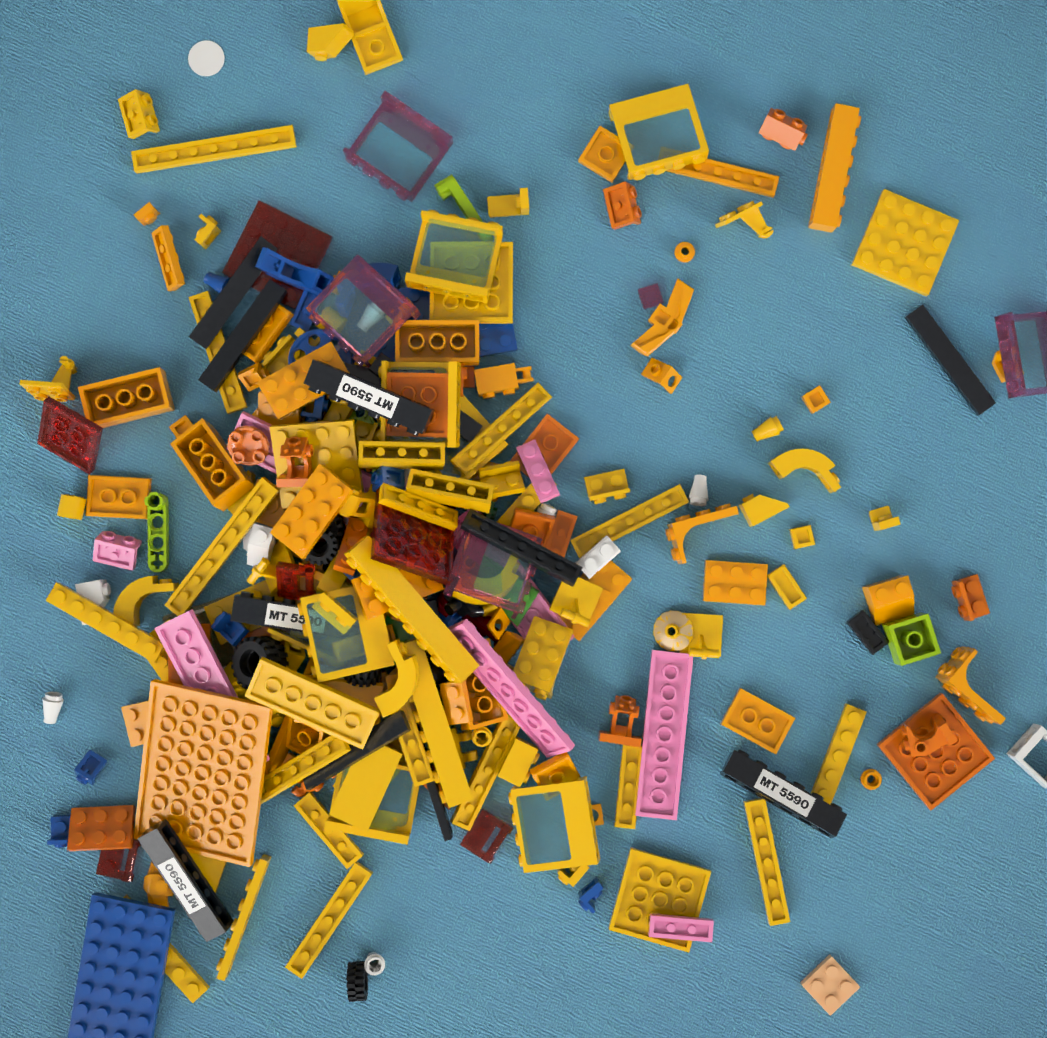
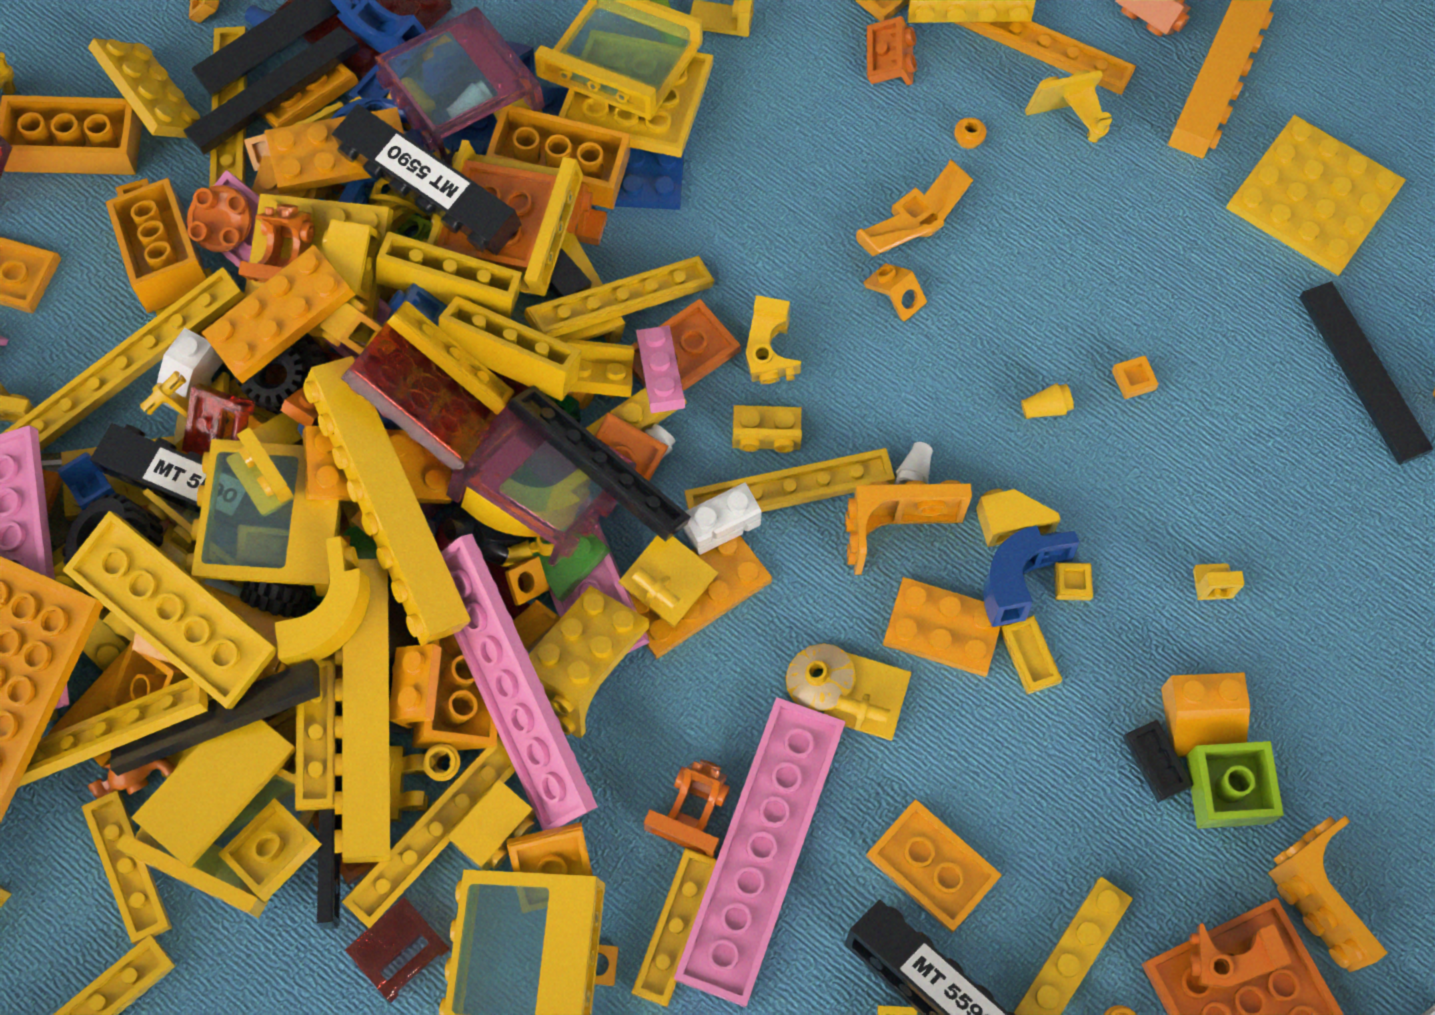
camera: 15 degrees right, 20 degrees down
lime beam [144,492,169,573] -> none
light orange brick [474,363,534,399] -> none
orange plate [546,510,578,557] -> none
clear pink tile [638,283,664,310] -> none
yellow arch [768,449,841,493] -> none
orange bracket [951,574,990,621] -> none
none -> yellow plate [88,38,200,138]
none -> yellow plate [218,798,322,902]
none -> yellow slope [322,219,382,301]
none -> yellow tile [746,295,801,384]
none -> blue arch [983,525,1080,627]

